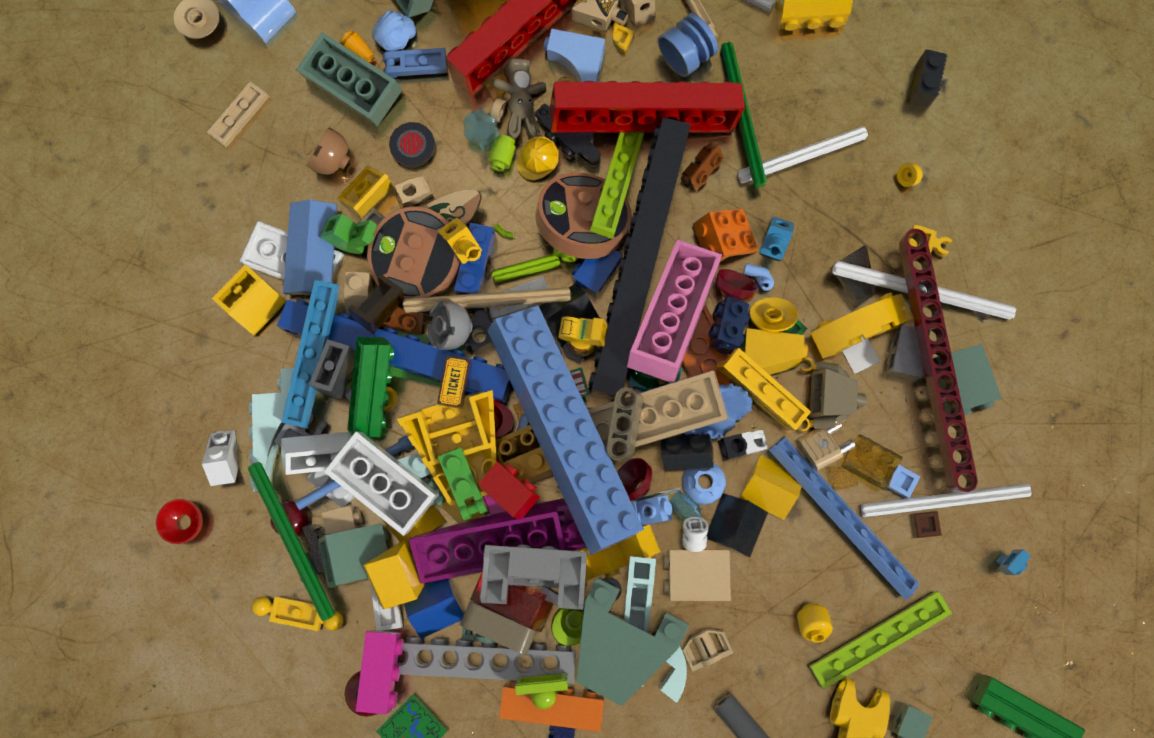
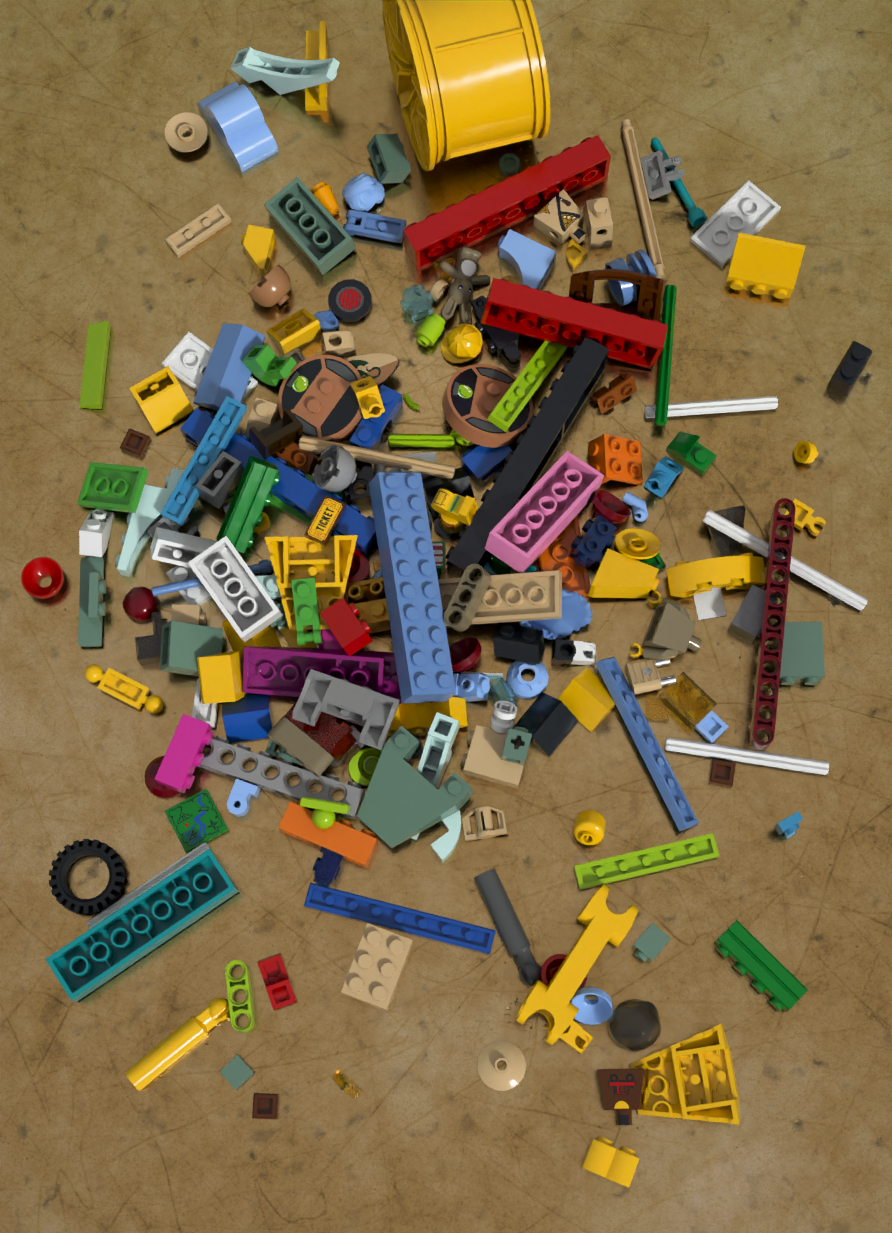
camera: 15 degrees right, 5 degrees down
green axle [248,462,335,621] -> none
yellow fence [716,348,811,430] -> none
none -> bright green plate [77,462,149,513]
none -> sand green bracket [78,557,106,647]
none -> lime slope [79,321,111,409]
none -> reddish brown tile [120,428,151,458]
none -> light blue leg [227,779,261,817]
none -> yellow slope [241,225,276,278]
none -> medium blue tile [314,310,339,332]
none -> sand green brick [501,726,532,765]
none -> reddish brown wedge [569,269,668,322]
none -> green slope [666,431,717,475]

